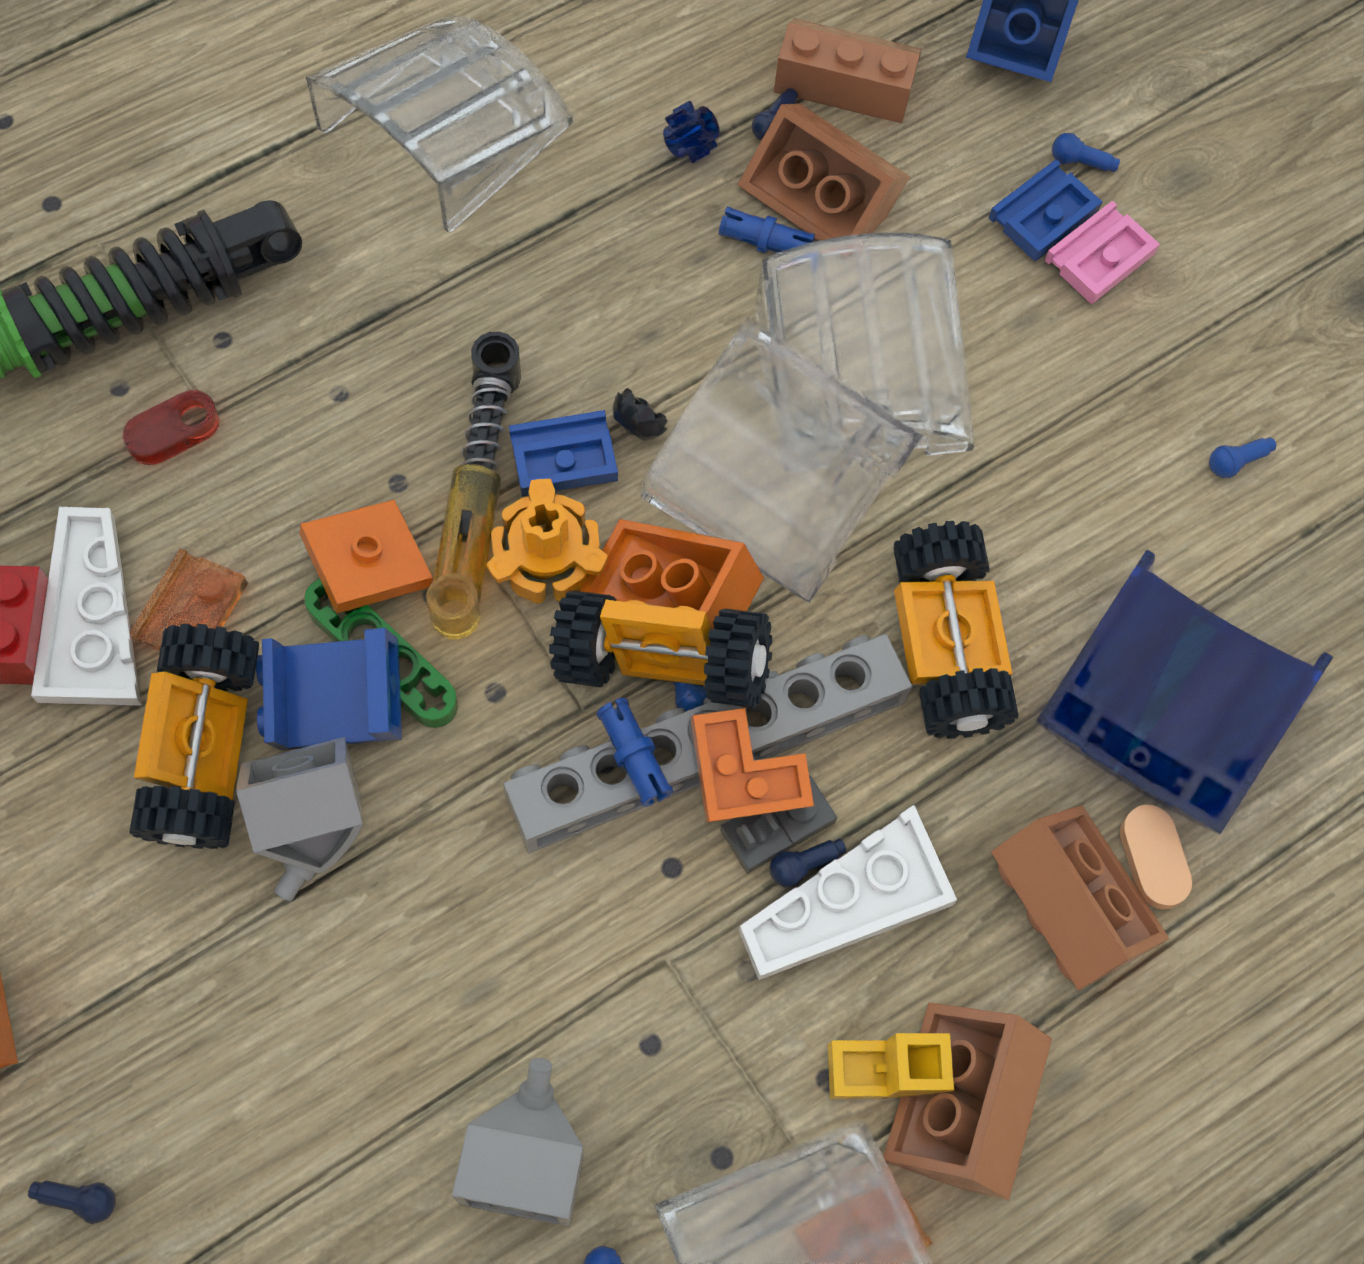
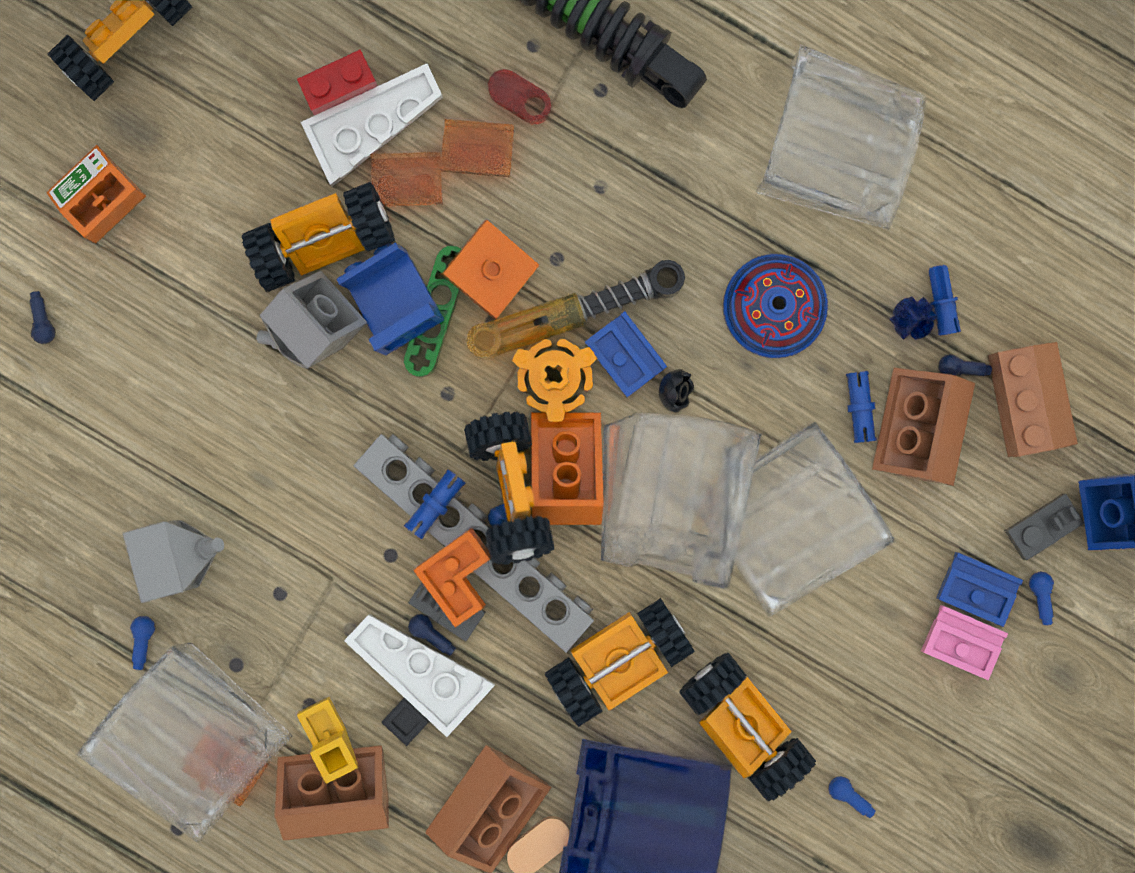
camera: 65 degrees right, 20 degrees up
none -> black tile [381,698,430,746]
none -> clear orange plate [440,119,515,177]
none -> plate [679,652,816,801]
none -> dish [723,254,828,358]
none -> blue axle [929,265,961,336]
none -> dark grey plate [1004,494,1084,561]

